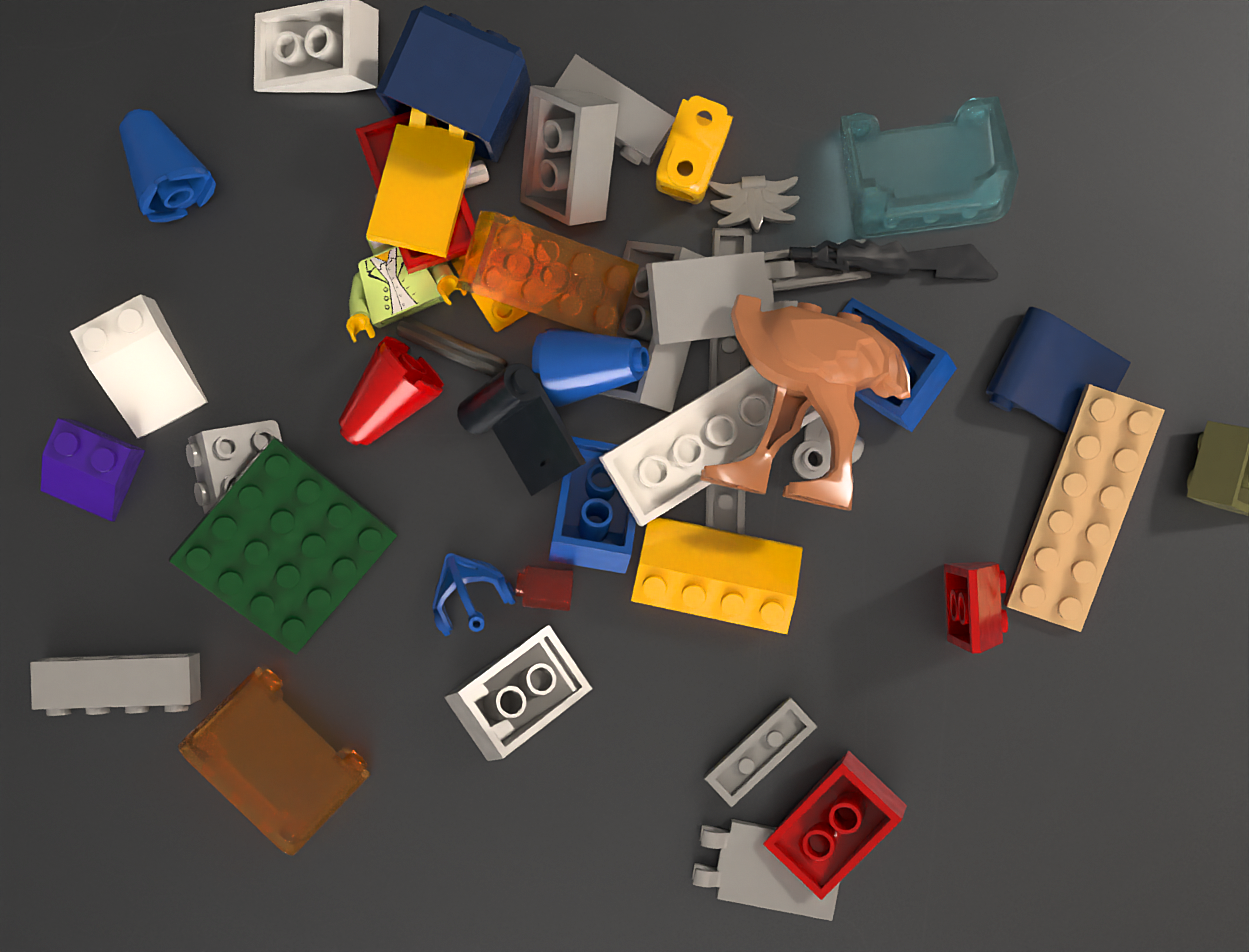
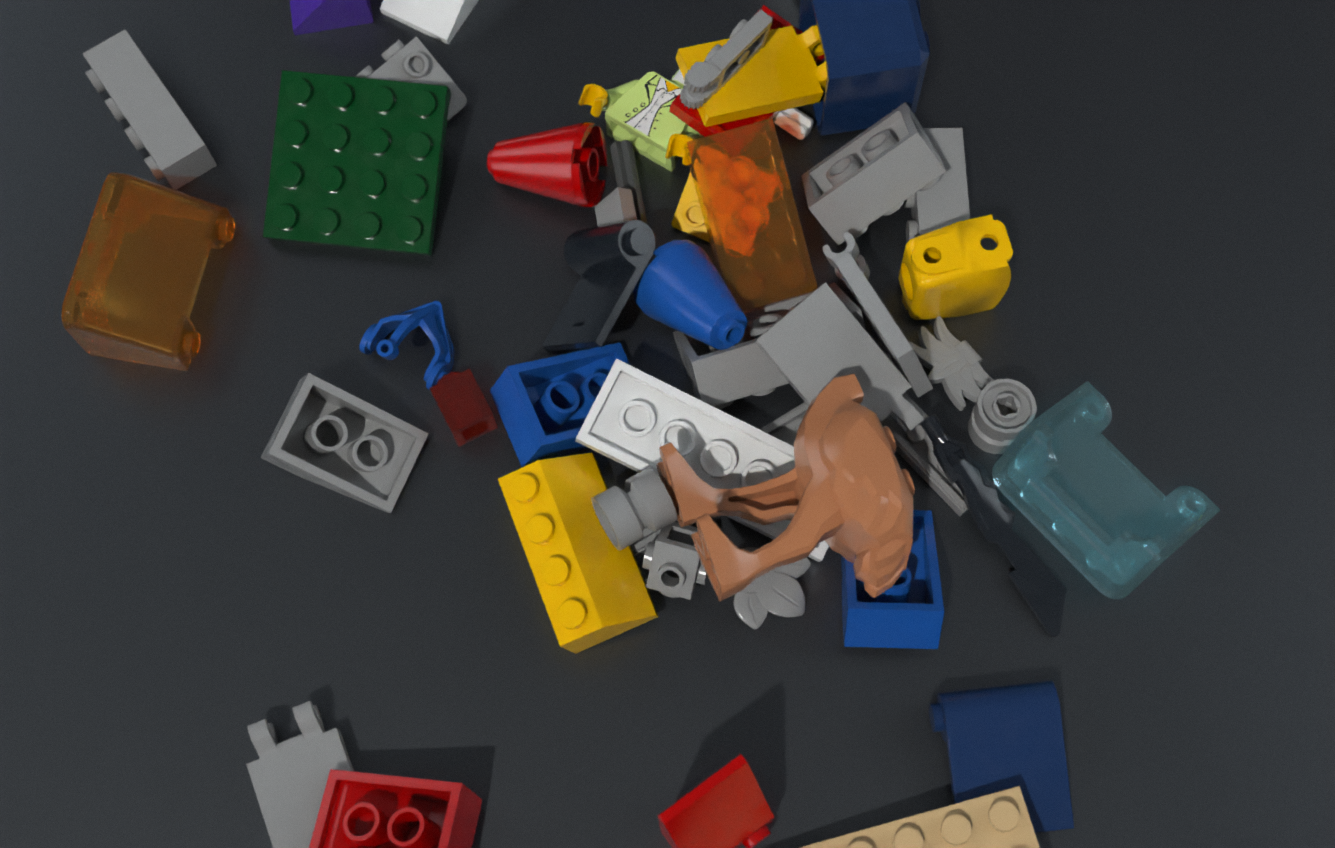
camera: 55 degrees right, 20 degrees down
light grey plate [704,696,817,807] -> none
none -> light grey wheel [591,468,677,551]
none -> light grey tile [594,187,637,227]
none -> light grey brick [642,522,708,600]
none -> light grey hinge [680,9,773,109]
none -> light grey tile [823,232,933,397]
none -> light grey wheel [967,378,1037,454]

